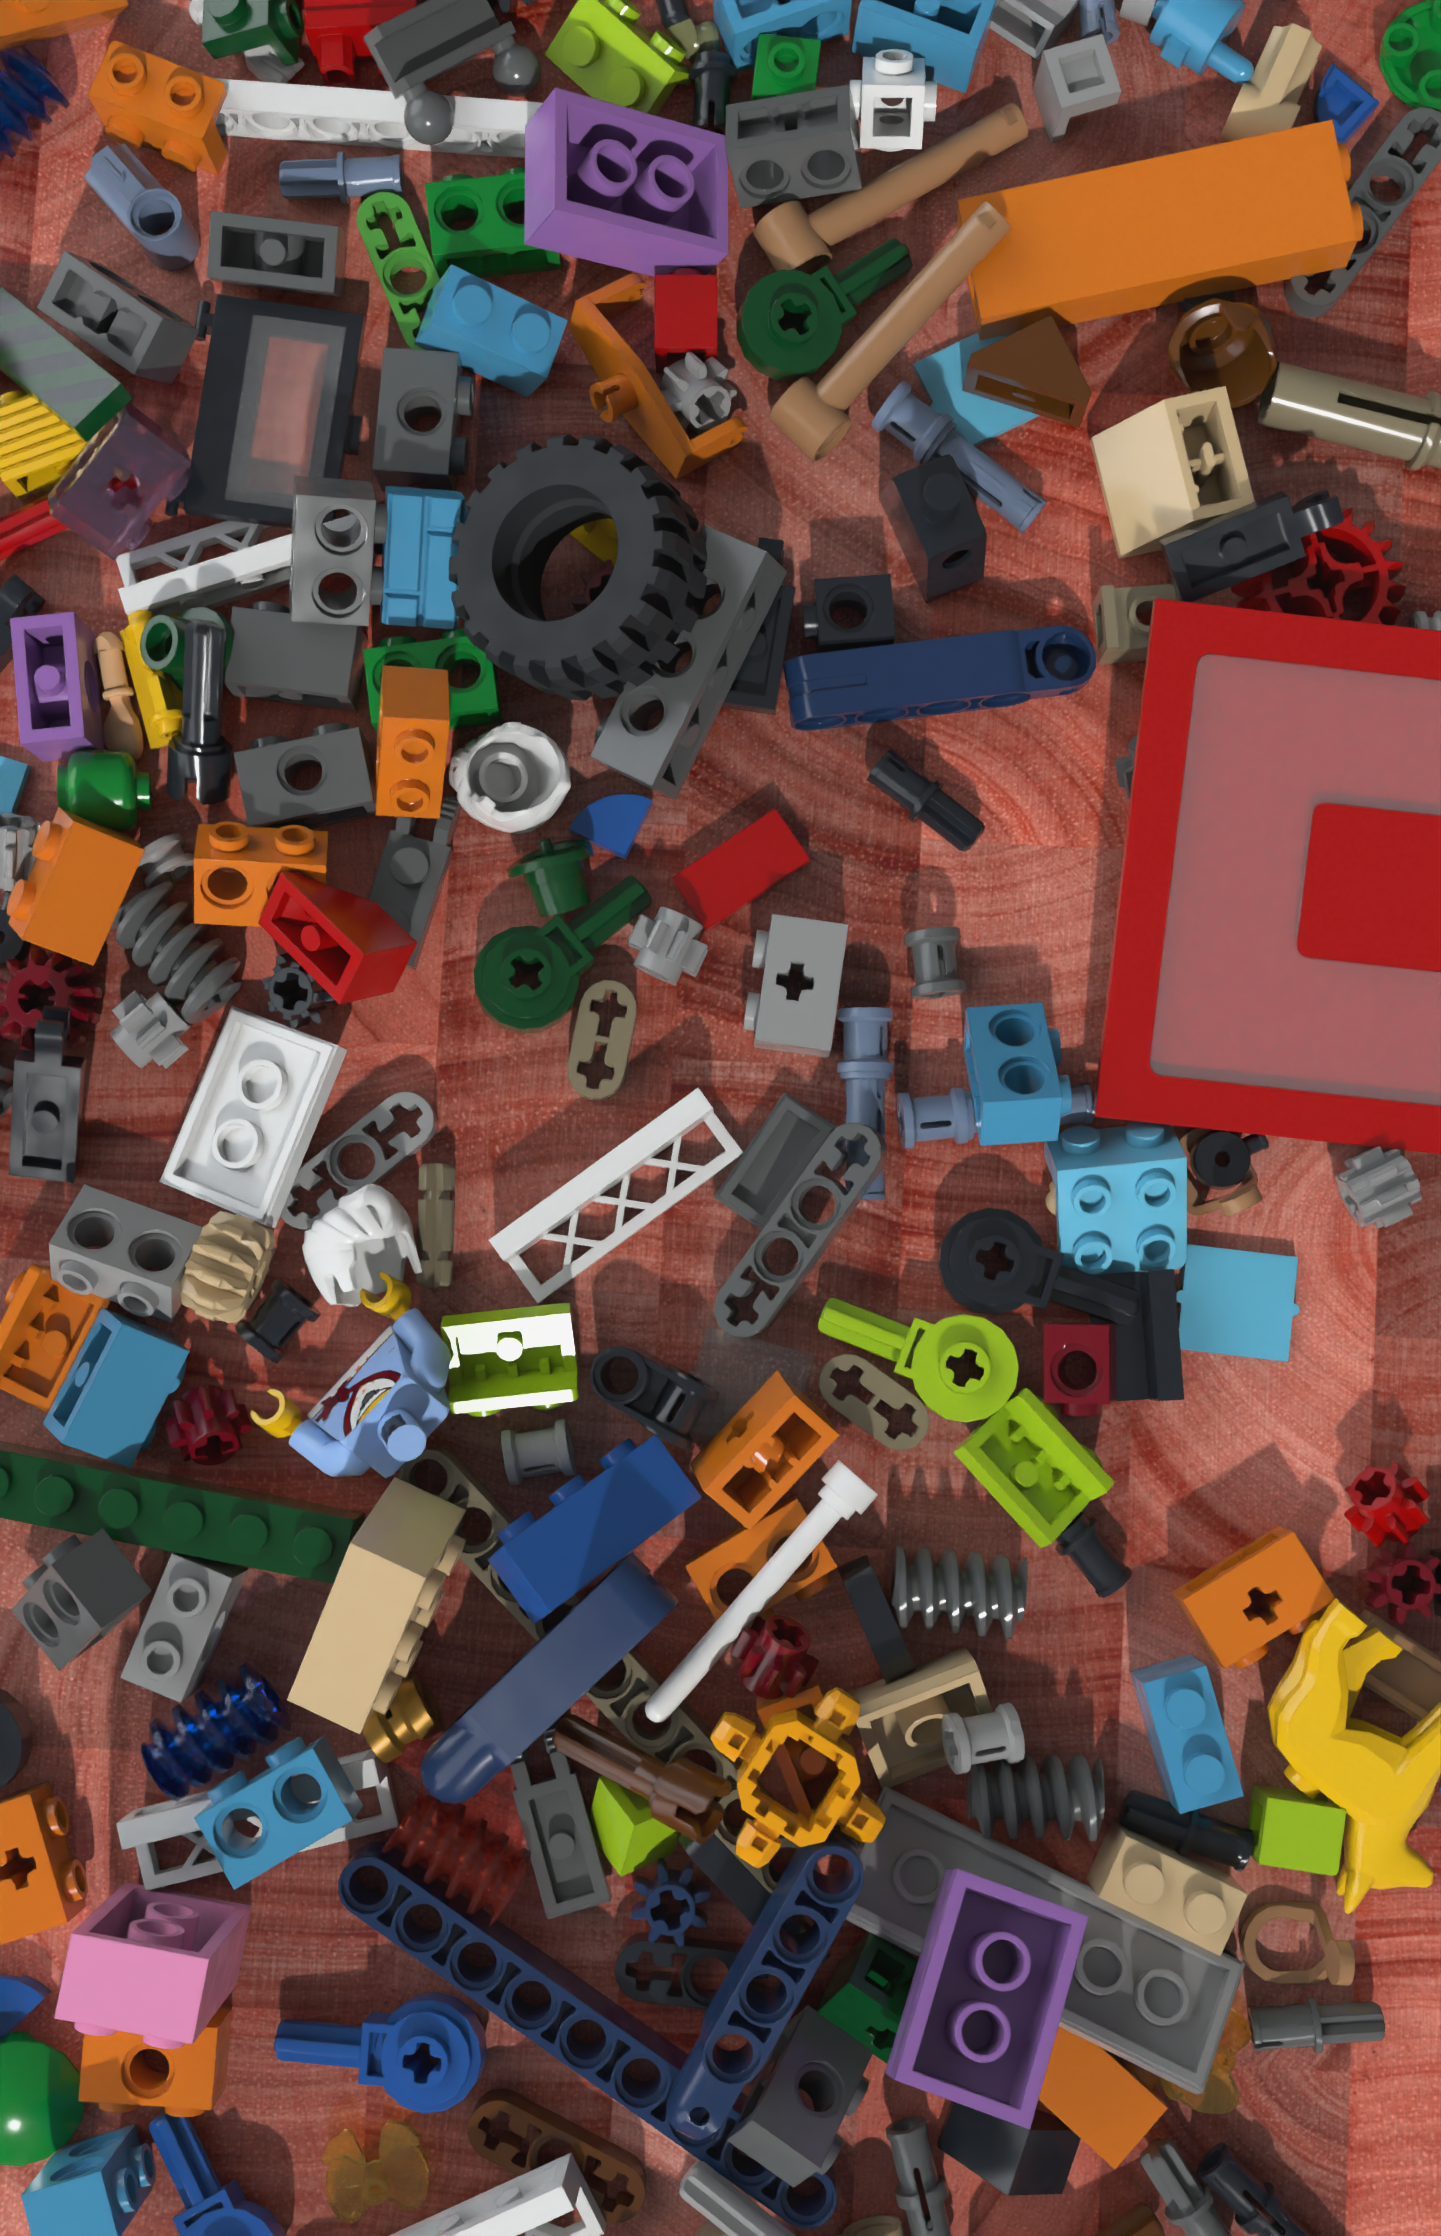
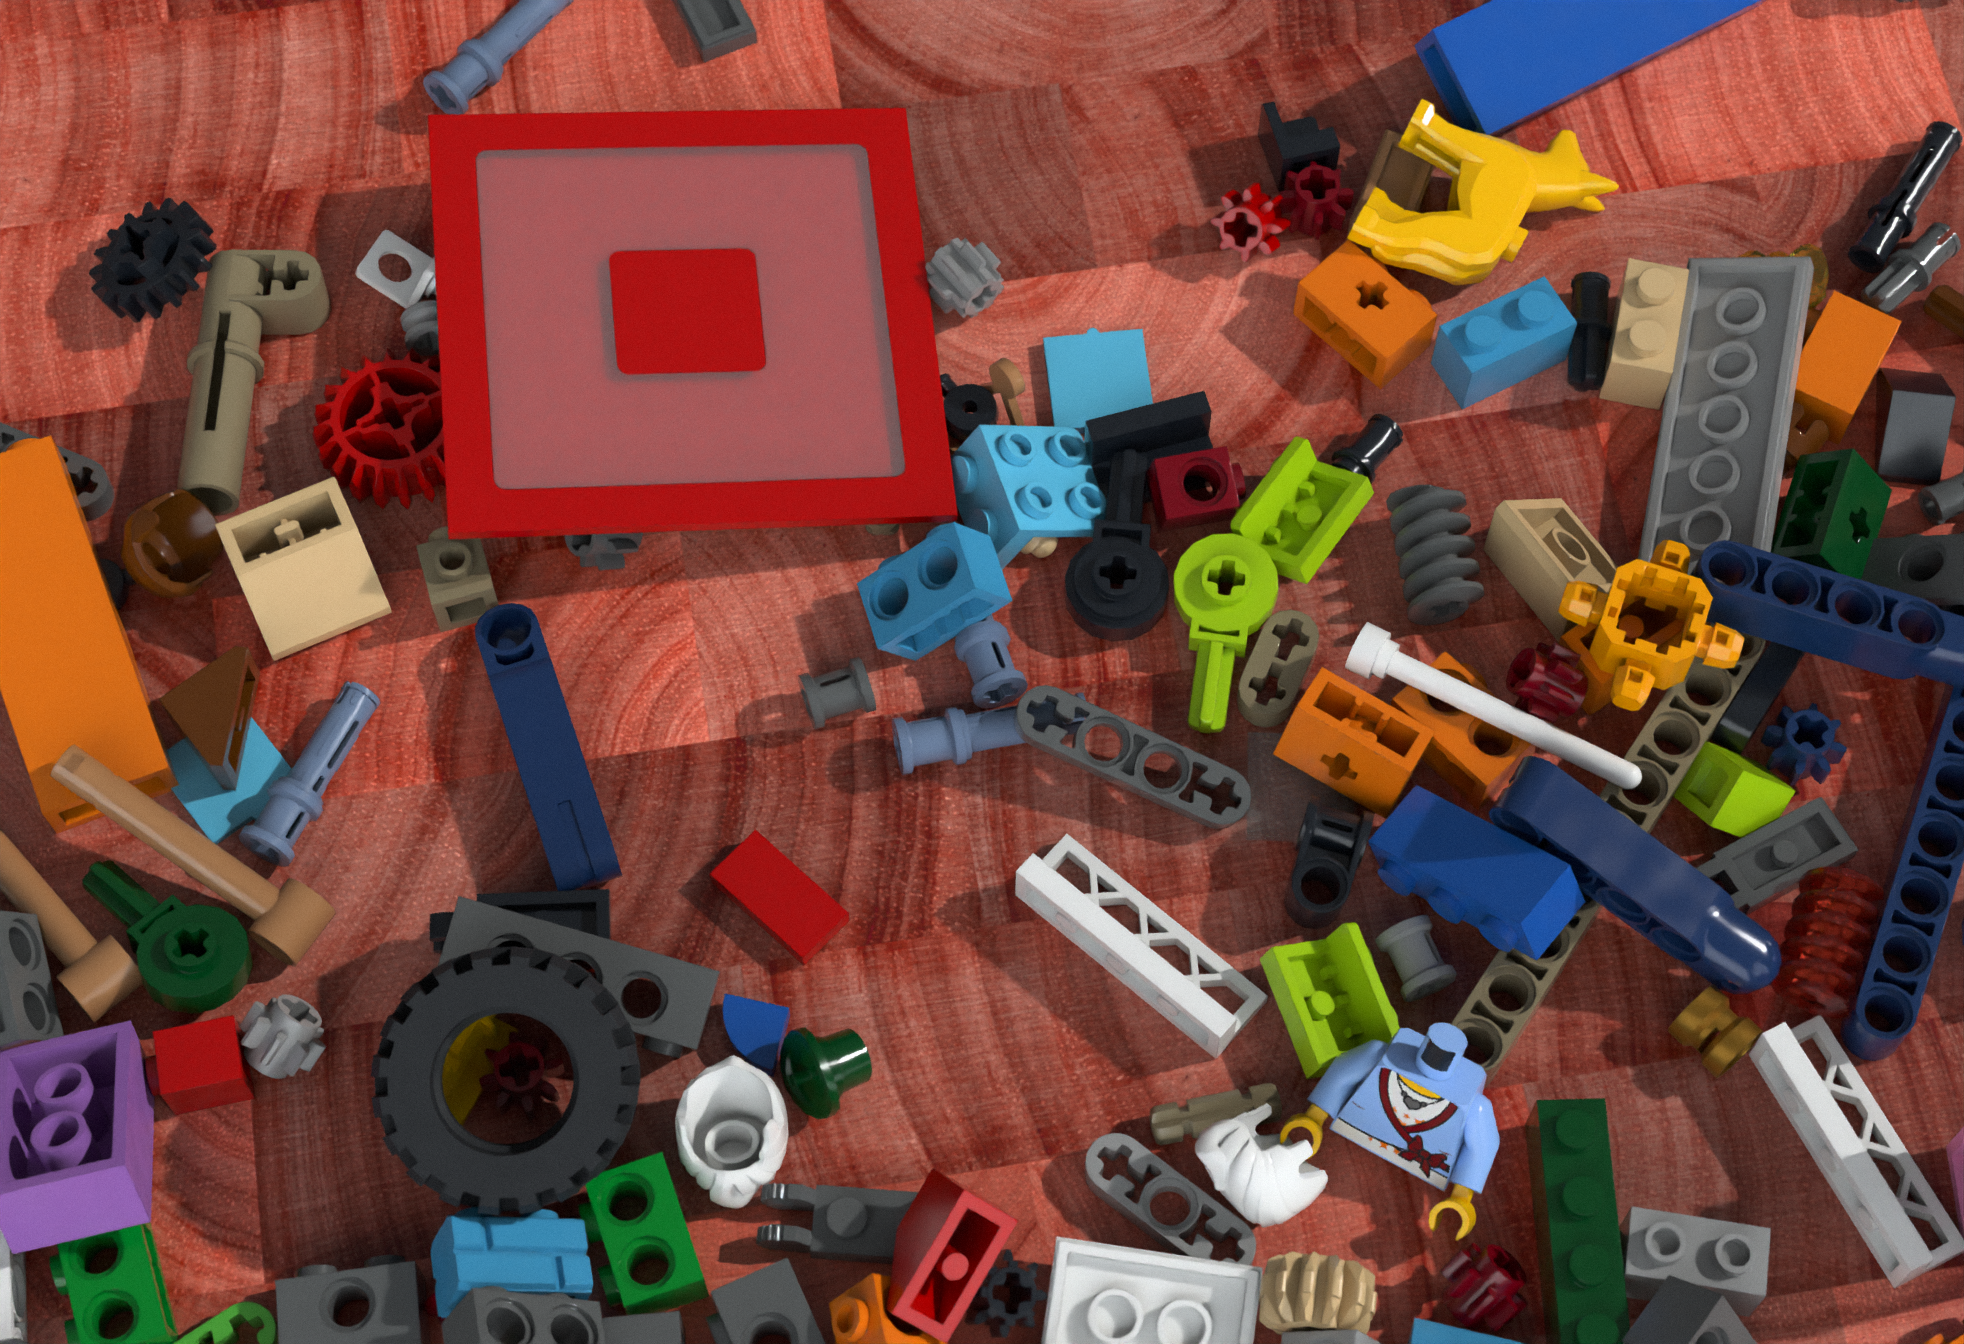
camera: 105 degrees left, 20 degrees down
clear blue piece [141,1662,291,1802] -> none
dark azure brick [194,1736,363,1890] -> none
black bush [235,1278,321,1364] -> none
tan brick [287,1477,466,1734] -> none
orange brick [375,665,450,819] -> none
dark azure brick [414,264,568,397] -> none
dark green piece [473,876,652,1034] -> none
reddish brown piece [552,1714,732,1844] -> none
dark tan beam [567,980,638,1101] -> none
orange piece [568,273,749,480] -> none
black beam [615,1932,804,2010] -> none
light grey gear [628,907,708,985] -> none
dark grey tile [714,1092,837,1230] -> none
light grey brick [743,914,849,1058] -> none
black brick [802,574,895,653] -> none
black beam [837,1555,916,1682] -> none
black axle [867,748,985,852] -> none
black torso [879,454,987,603] -> none
medium lavender brick [885,1868,1089,2129] -> none
light grey bush [941,1703,1025,1774] -> none
dark grey piece [966,1753,1105,1841] -> none
black plate [1159,489,1344,602] -> none
medium nougat piece [1239,1901,1355,1986] -> none
lime panel [1247,1784,1347,1876] -> none
dark grey axle [1248,1997,1385,2053] -> none

